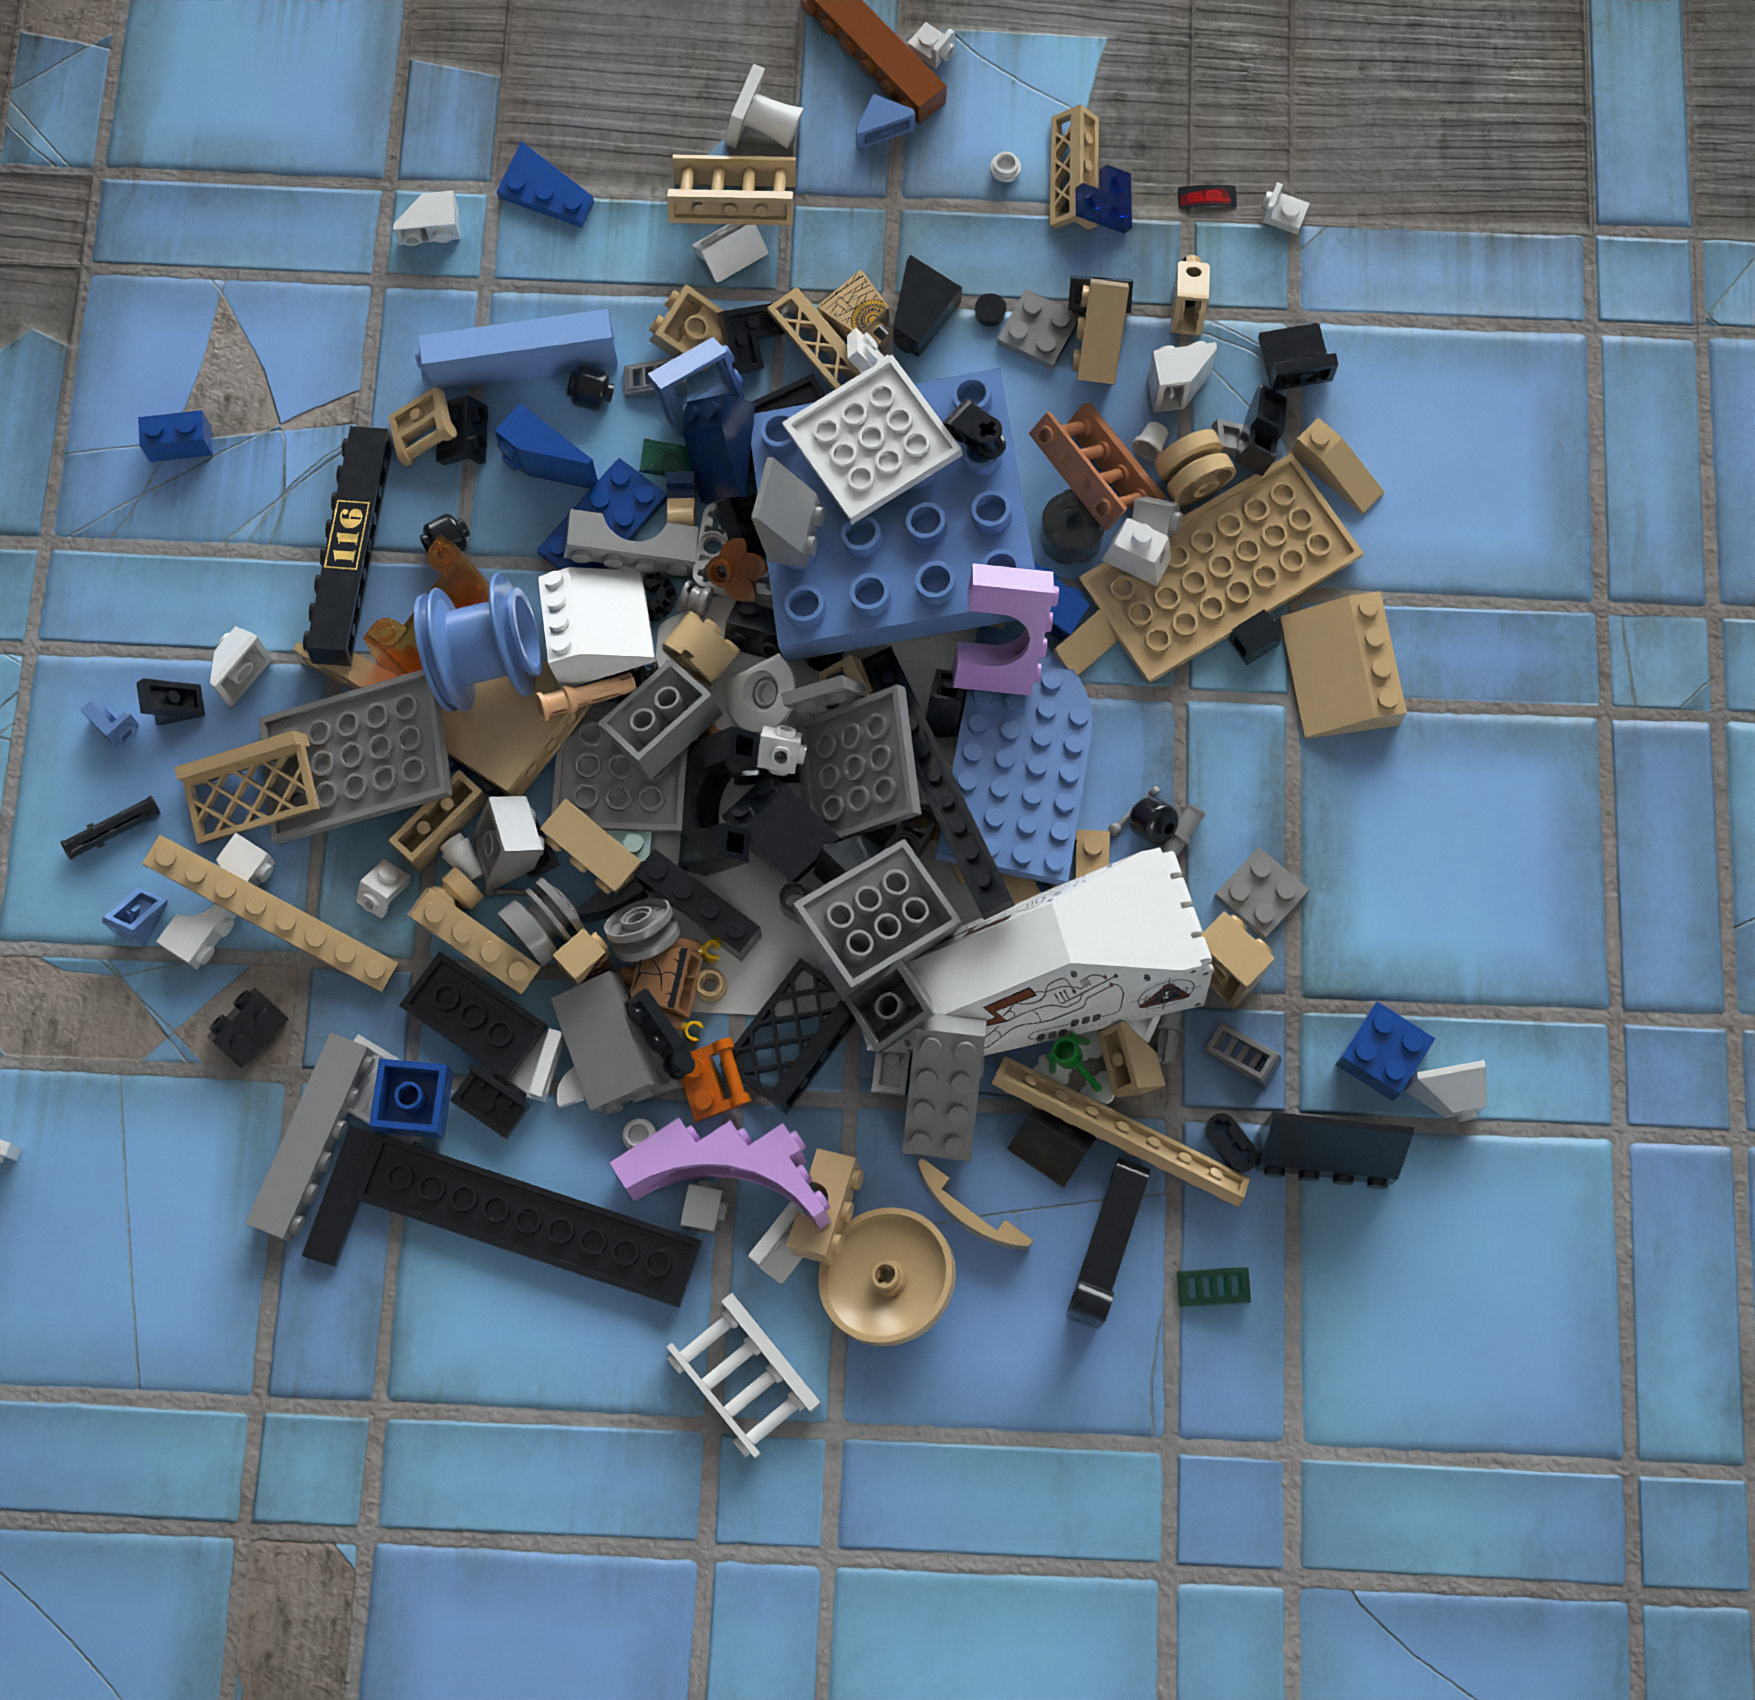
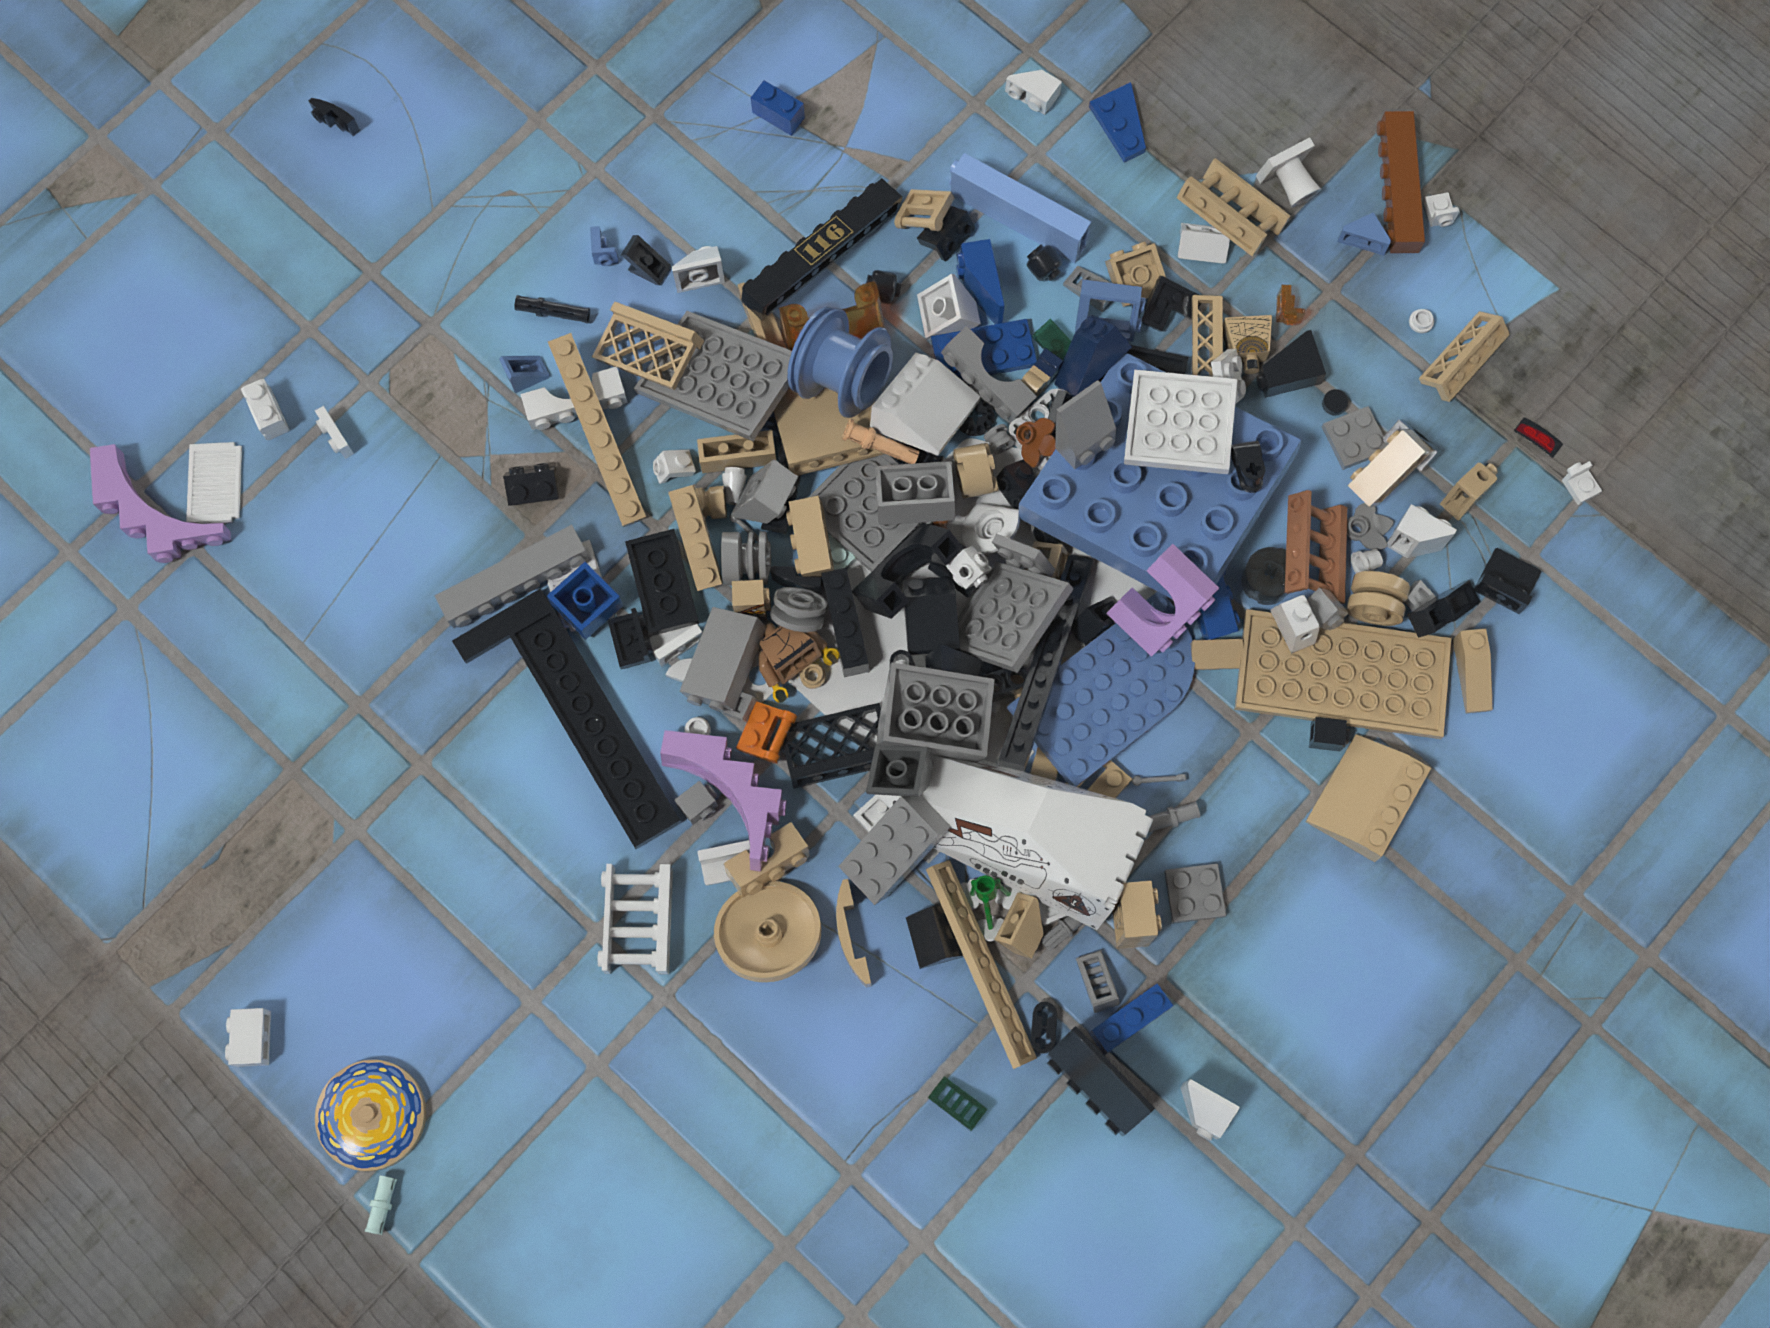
camera: 40 degrees right, 0 degrees up
black hinge [625,988,696,1081] -> none
black beam [1066,1158,1151,1329] -> none
clear blue plate [1075,165,1132,233] -> none
black head [1129,796,1179,845] -> none
blue brick [1335,1001,1436,1101] -> none
none -> white slope [917,274,981,340]
none -> blue brick [1089,984,1173,1056]
none -> clear orange bracket [1276,284,1305,325]
none -> light grey plate [1347,503,1394,550]

